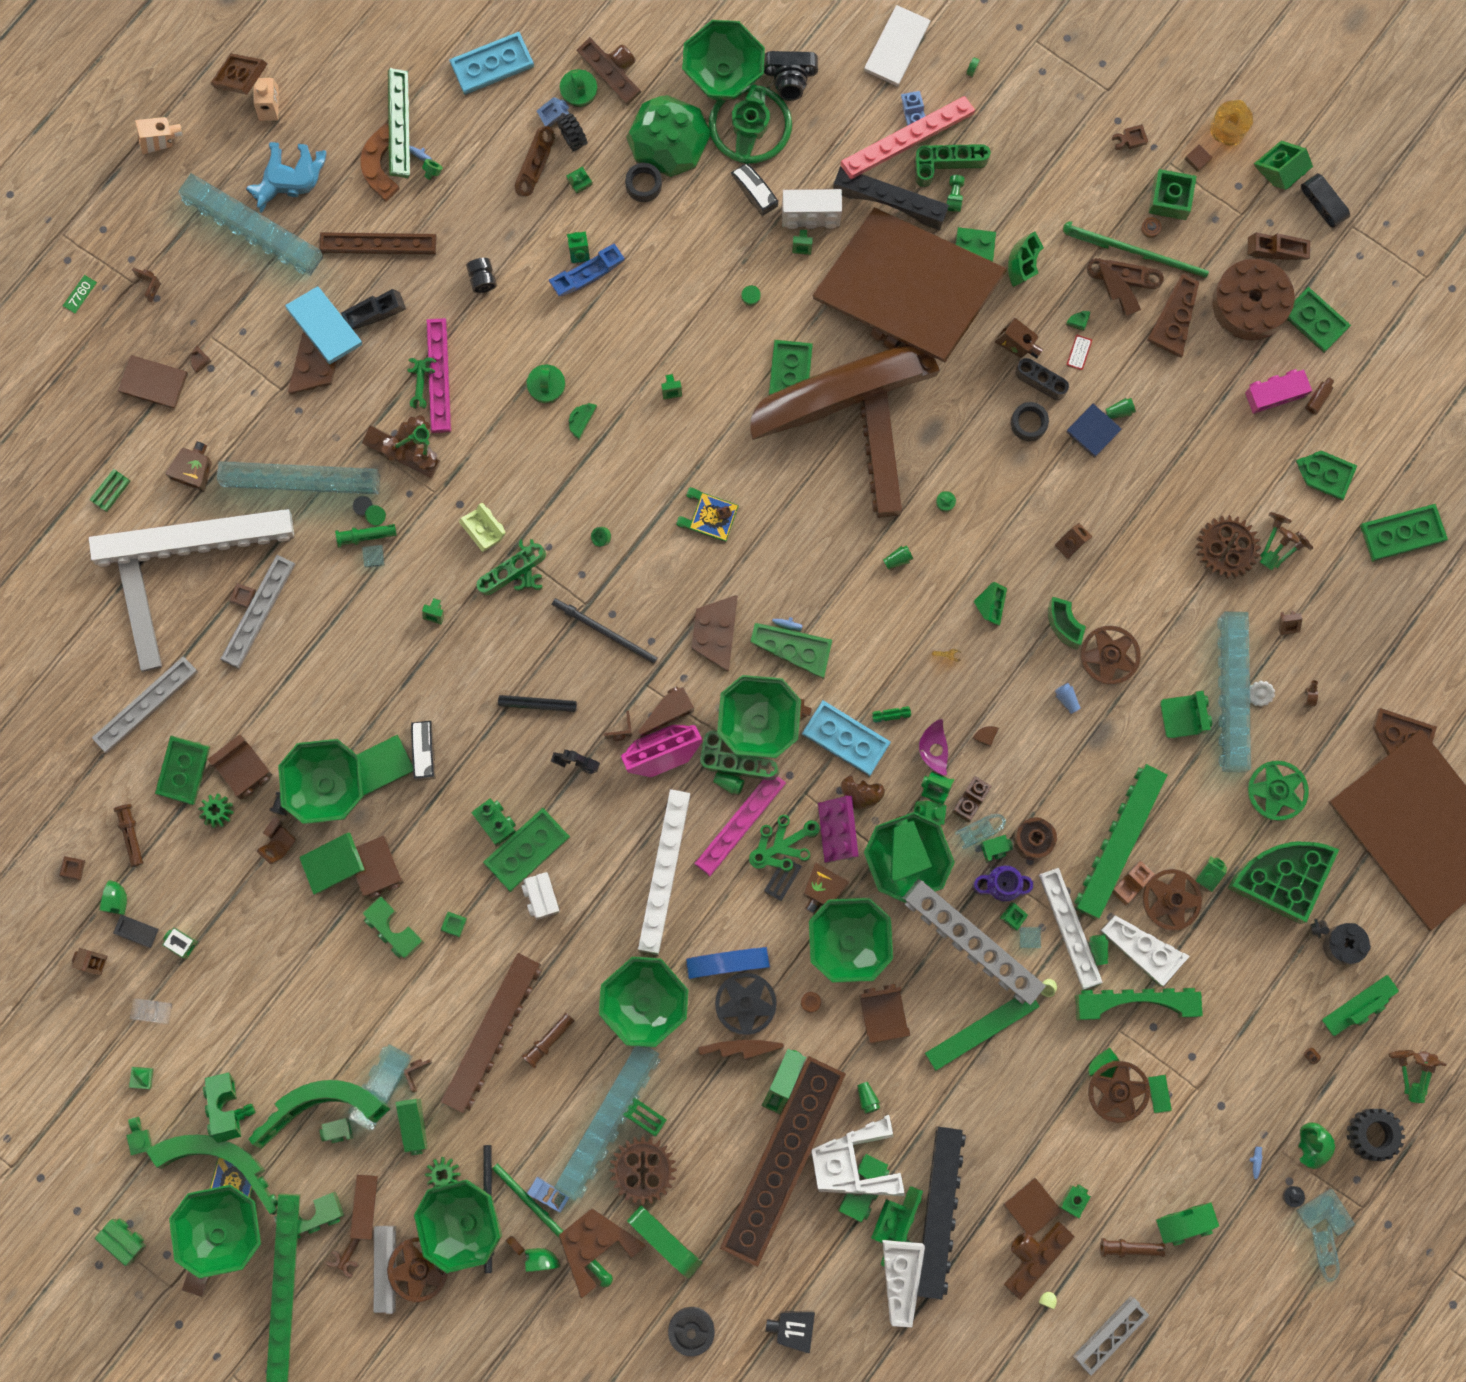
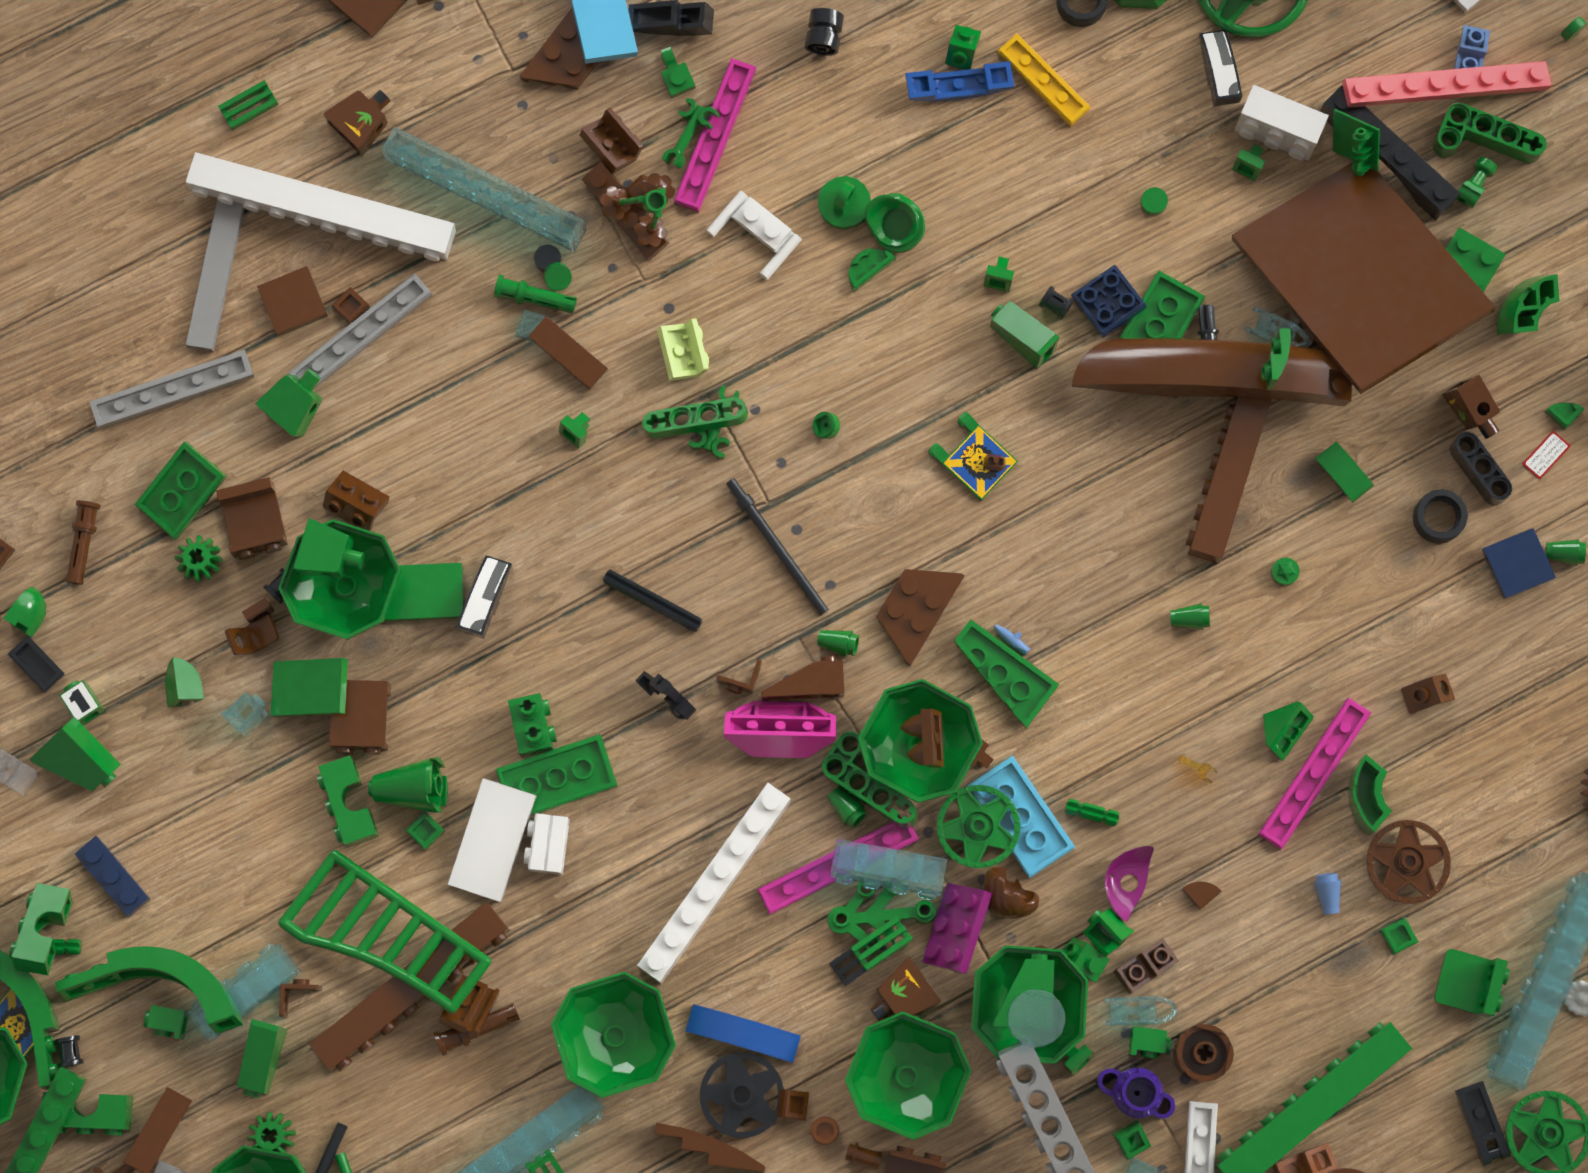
camera: 30 degrees right, 0 degrees up
none -> green slope [29,717,121,792]
none -> black bush [54,1035,84,1068]
none -> dark blue plate [75,836,151,917]
none -> brick [165,657,204,707]
none -> clear light blue window [221,692,269,737]
none -> green torso [255,369,322,437]
none -> reddish brown tile [257,266,328,336]
none -> green bar [278,850,491,1013]
none -> green torso [294,518,365,578]
none -> reddish brown bracket [323,470,390,531]
none -> green cone [368,757,448,813]
none -> reddish brown plate [439,974,500,1038]
none -> white tile [448,778,536,902]
none -> reddish brown tile [528,316,608,390]
none -> reddish brown bracket [579,108,643,174]
none -> green plate [661,47,696,99]
none -> white plate [706,191,802,280]
none -> reddish brown tile [777,1089,809,1121]
none -> green cone [817,630,859,657]
none -> clear light blue brick [830,839,947,900]
none -> reddish brown pin [845,1142,882,1170]
none -> green tile [851,916,913,972]
none -> green piece [865,193,925,253]
none -> reddish brown tile [900,709,944,768]
none -> green wheel [937,785,1020,869]
none -> slope [990,301,1060,370]
none -> yellow tile [997,33,1091,127]
none -> clear light blue tile [1008,989,1065,1047]
none -> black bush [1039,286,1074,320]
none -> green tile [1064,1044,1094,1077]
none -> dark blue tile [1071,265,1147,338]
none -> black axle [1197,305,1219,340]
none -> clear light blue piece [1245,307,1312,347]
none -> dark pink tile [1258,697,1372,850]
none -> green slope [1261,328,1291,390]
none -> green slope [1315,441,1374,503]
none -> green hinge [1333,109,1380,176]
none -> green tile [1379,917,1419,955]
none -> black plate [1454,1081,1510,1166]

